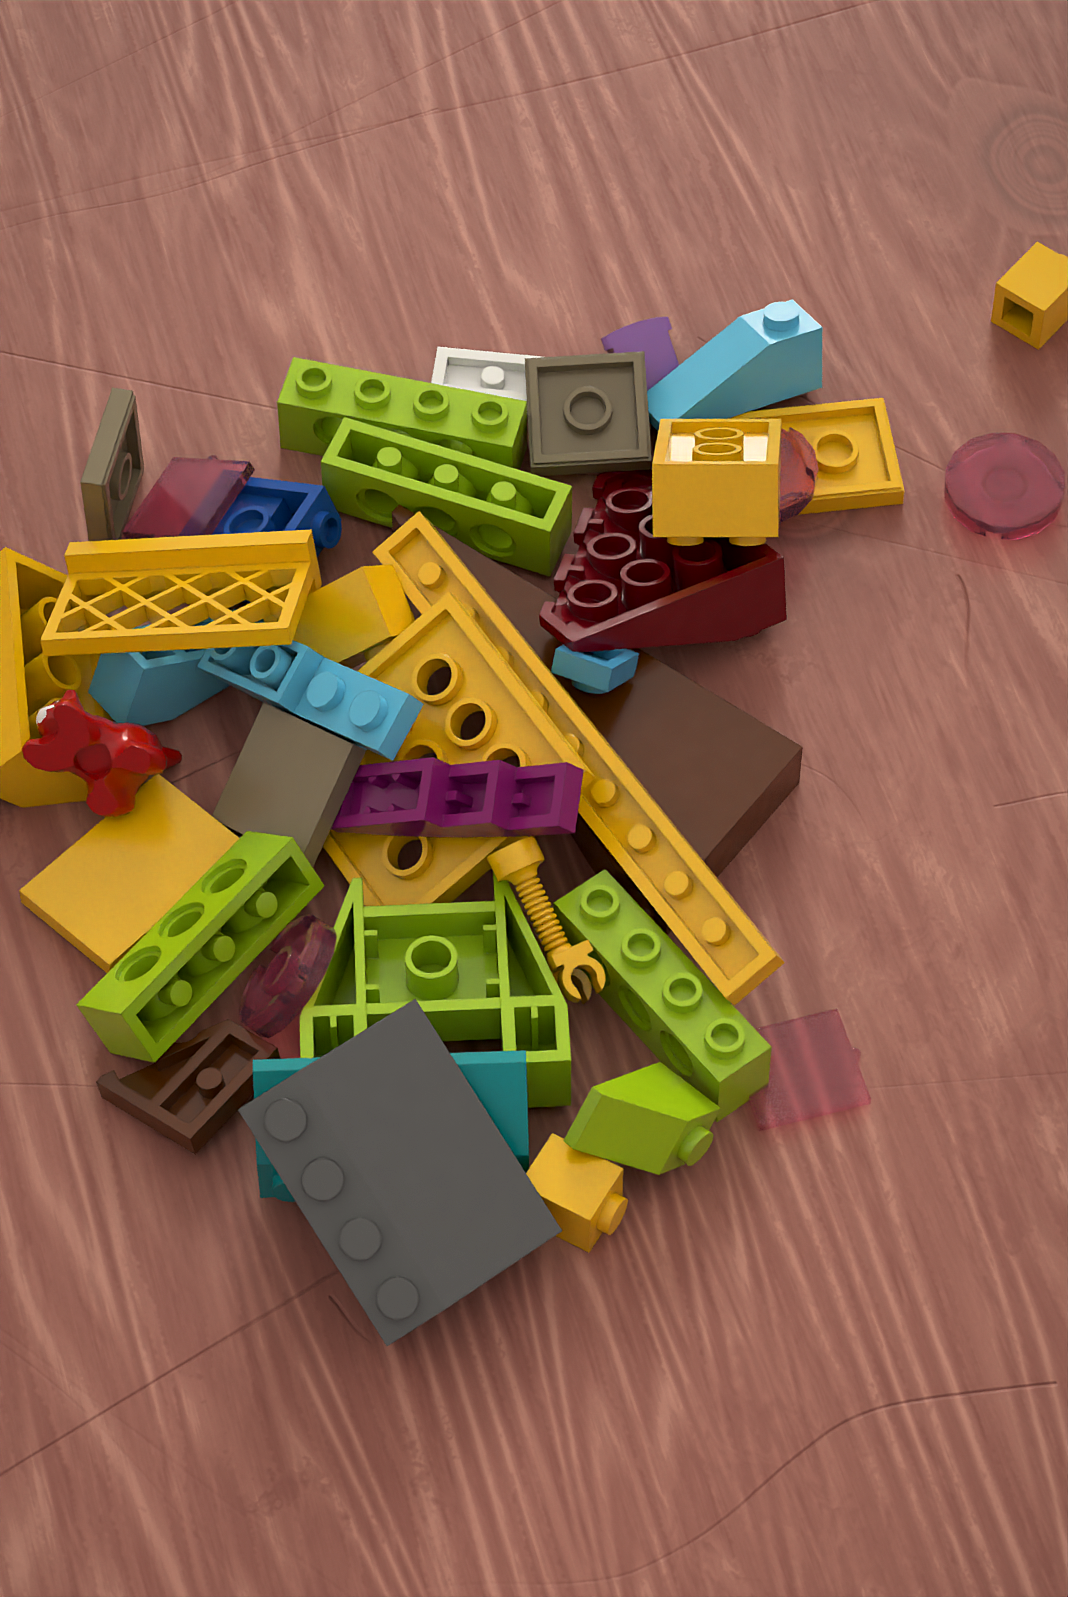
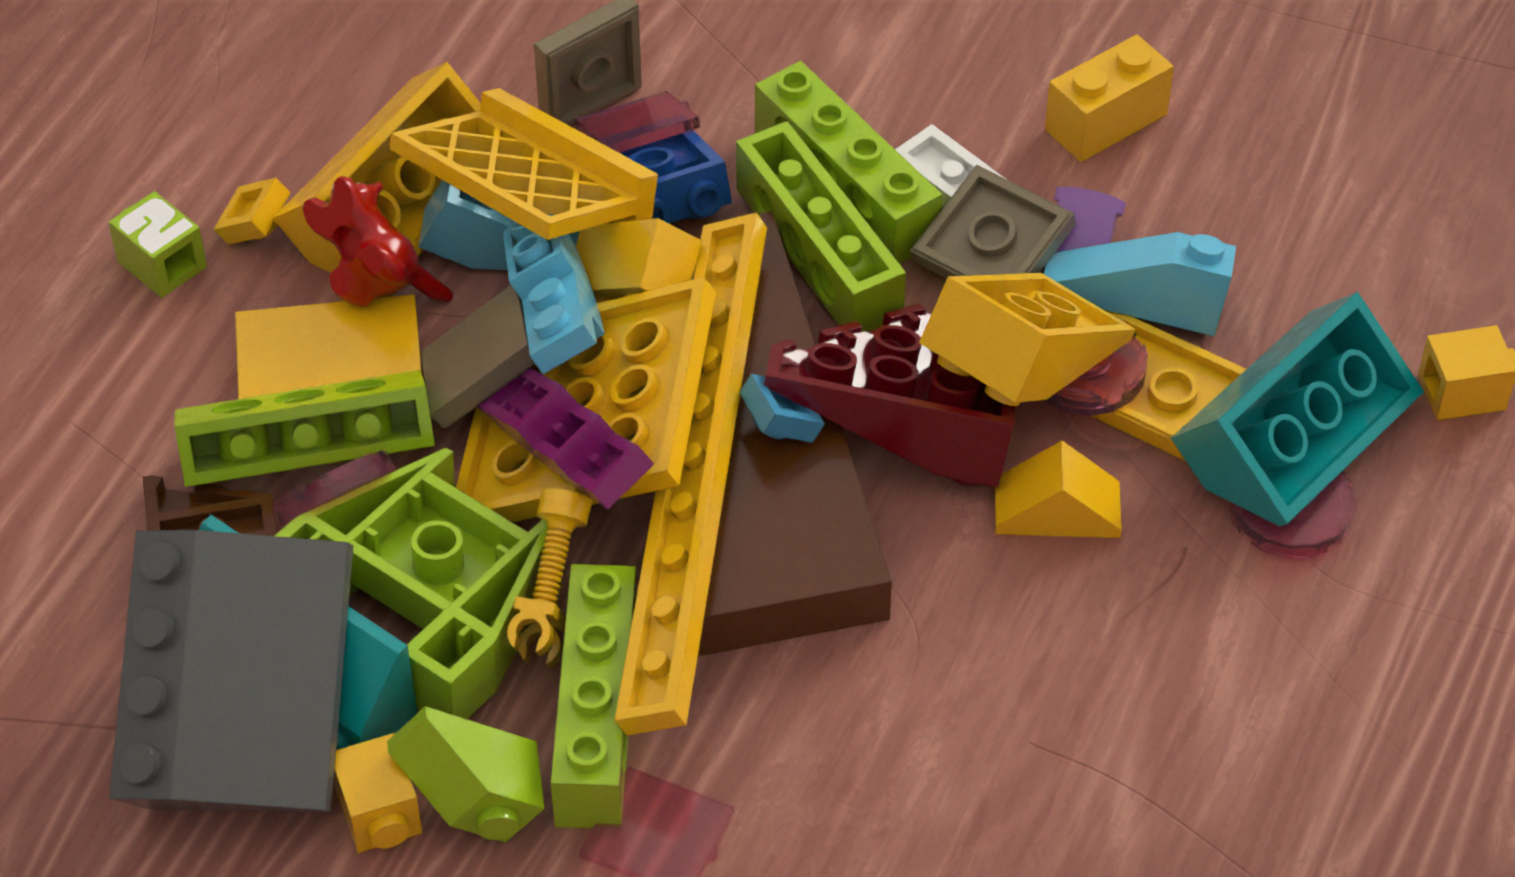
camera: 40 degrees right, 5 degrees down
none -> yellow slope [994,440,1122,538]
none -> yellow brick [1045,34,1174,162]
none -> teal slope [1171,292,1424,527]

